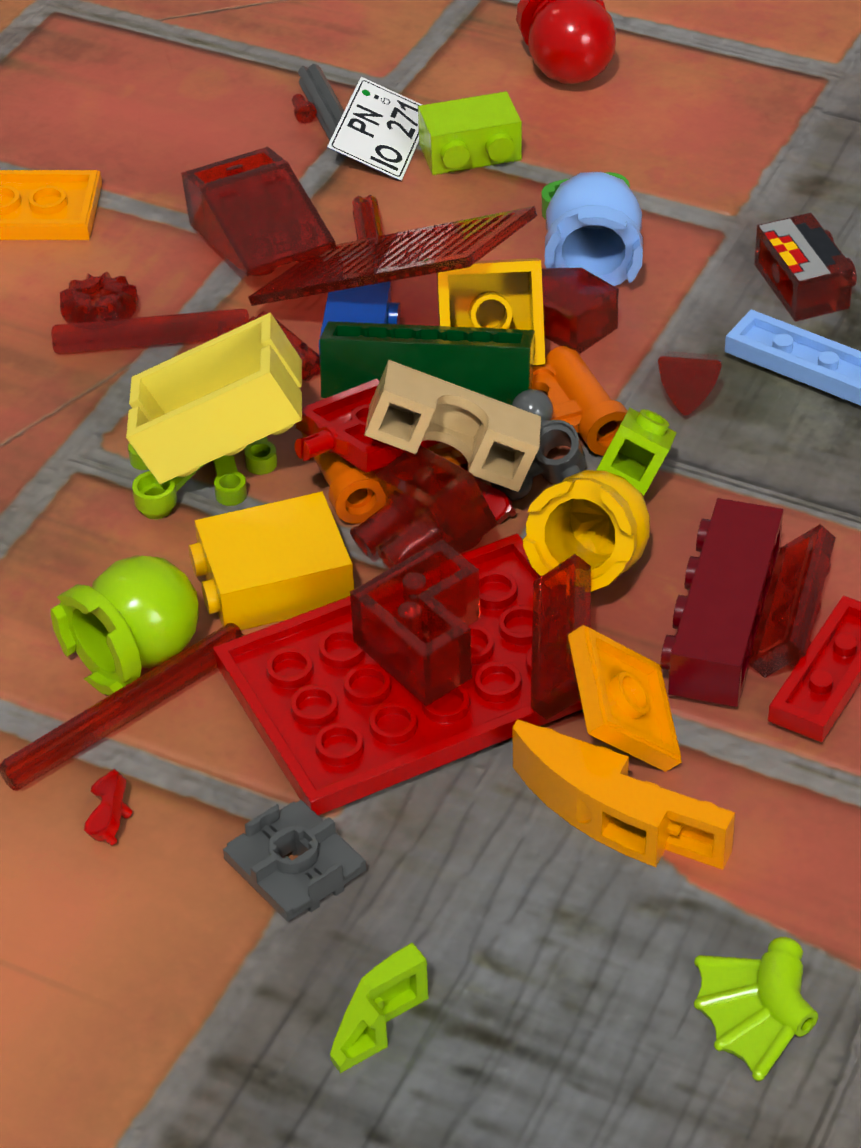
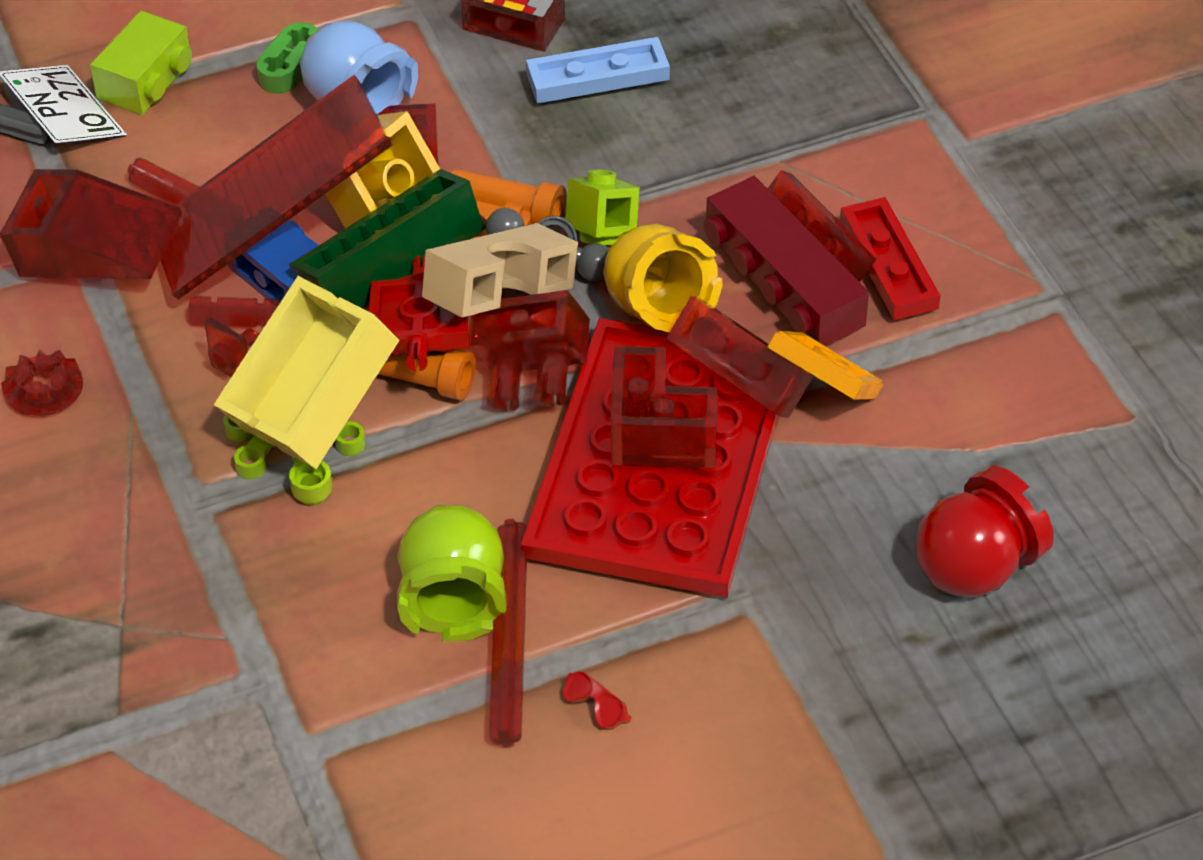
camera: 50 degrees left, 5 degrees up
clear red axle [51,308,250,354] -> none
yellow brick [188,491,354,634] -> none
dark grey piece [223,800,366,922] -> none
lime slope [330,942,429,1073] -> none
light orange slope [512,719,735,870] -> none
clear red tile [658,351,722,415] -> none
lime arm [694,937,818,1081] -> none
none -> red tile [915,465,1054,599]

